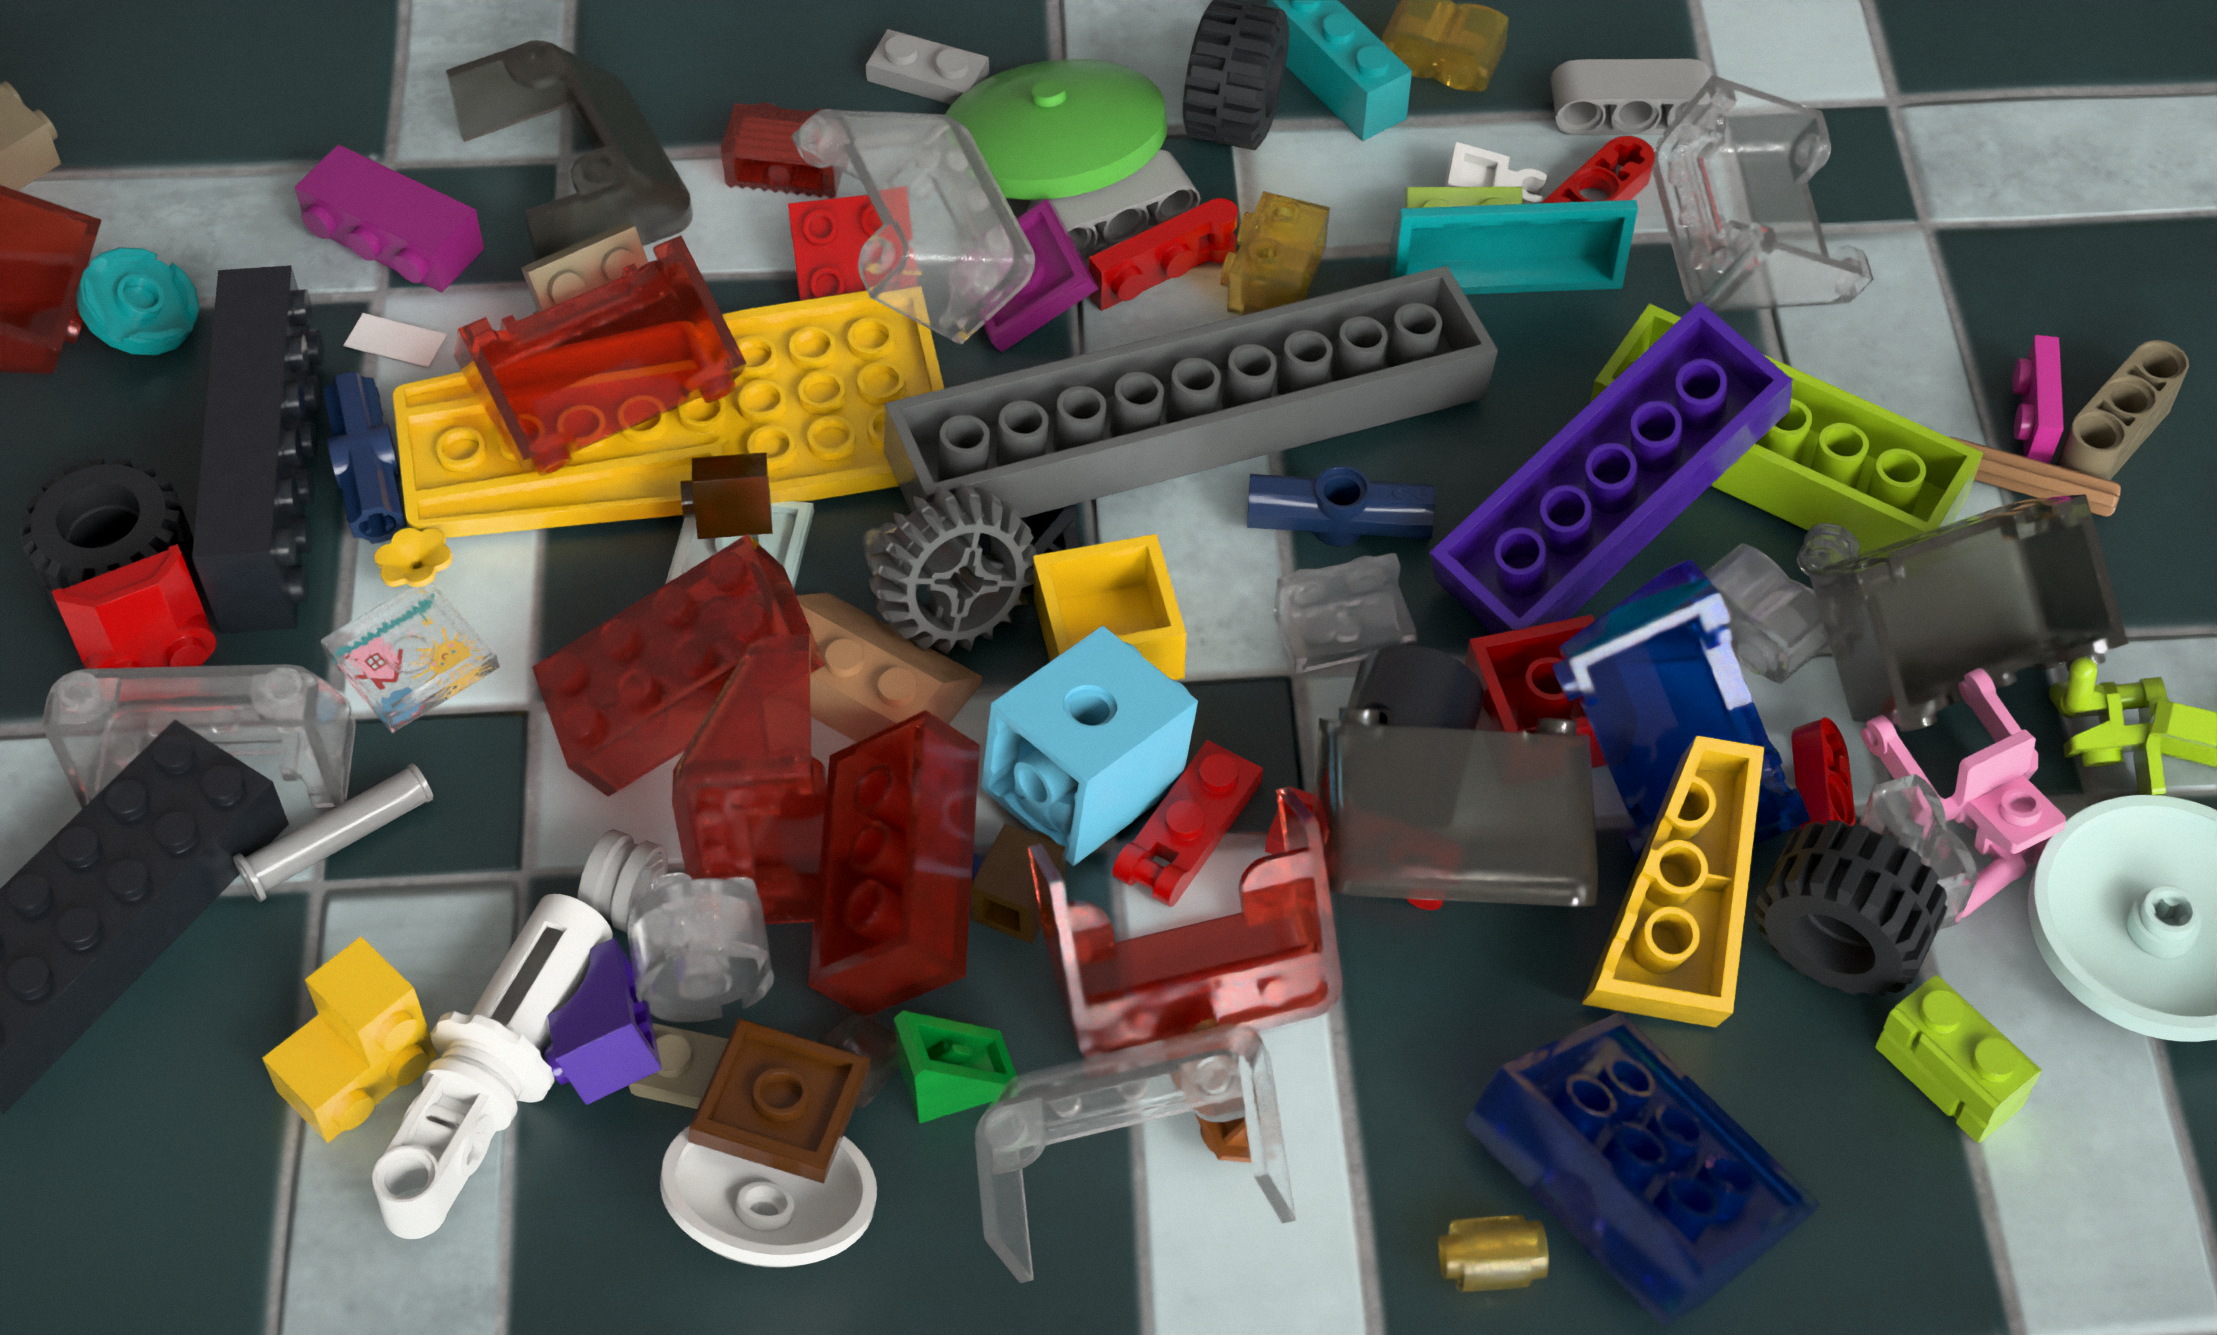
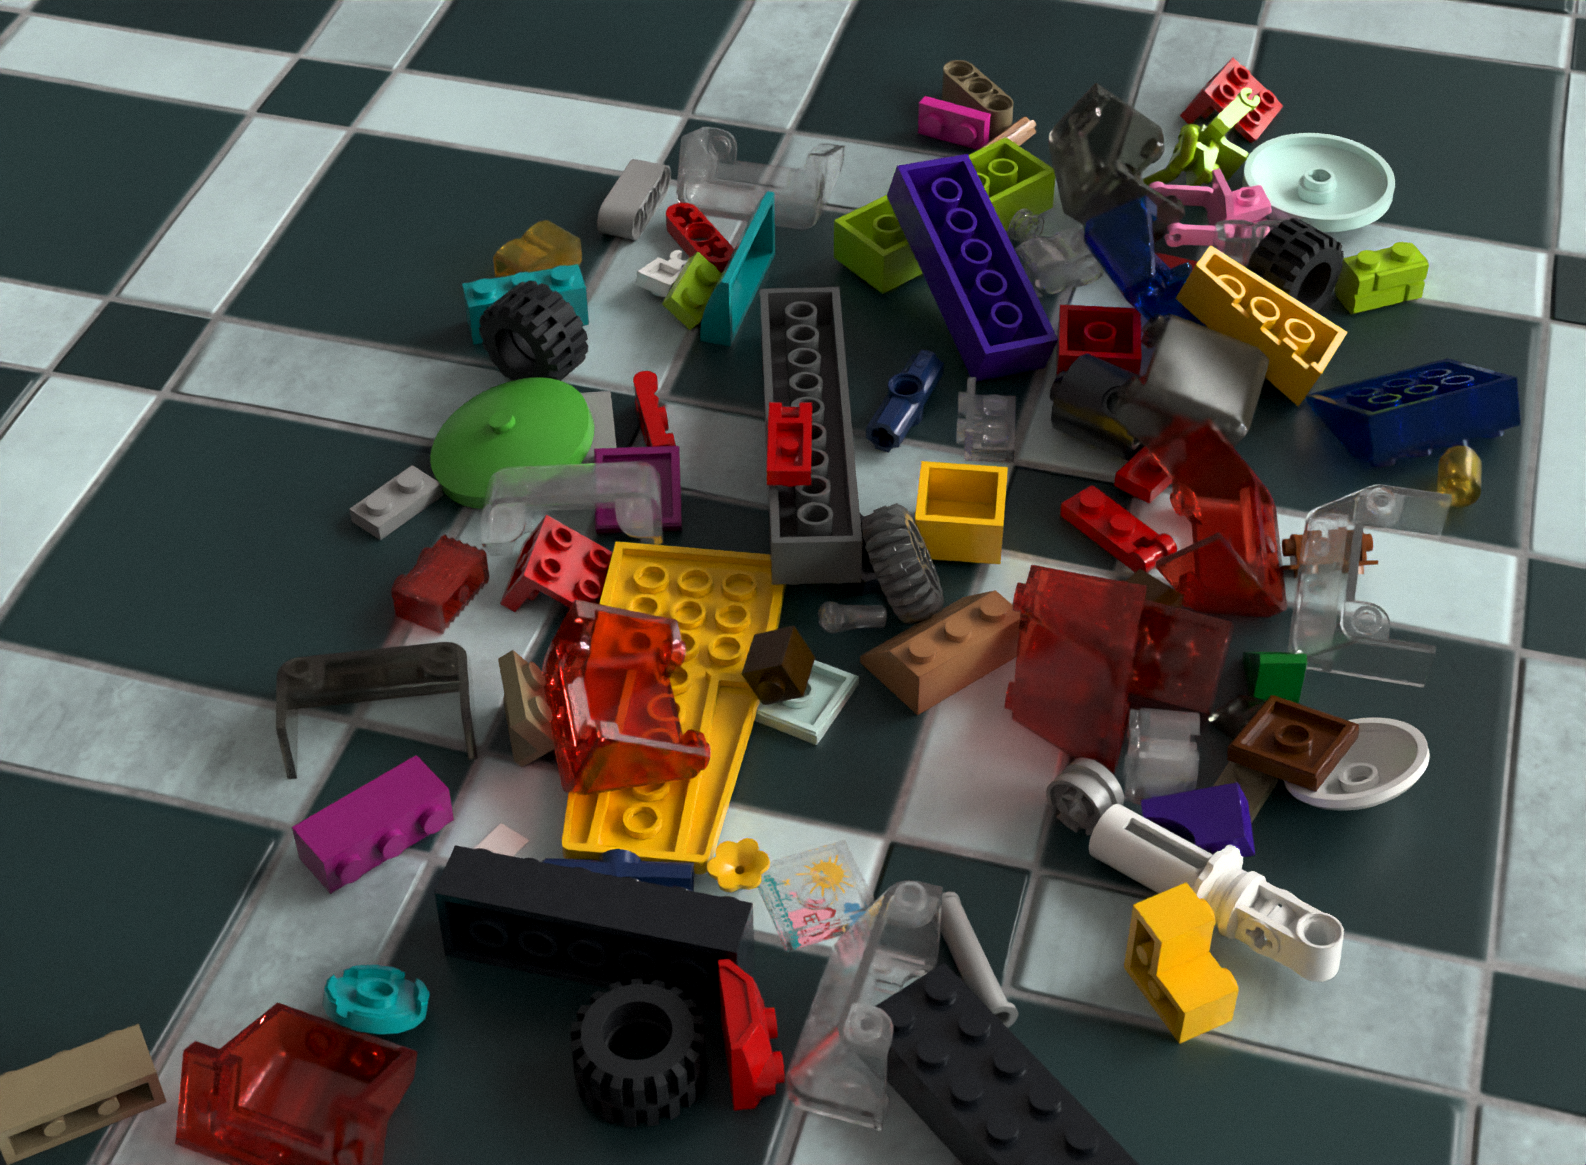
camera: 70 degrees left, 10 degrees down
clear red brick [532,534,825,797] -> none
medium azure brick [981,626,1198,866] -> none
clear yellow brick [1220,191,1330,316] -> none
none -> red plate [767,402,812,487]

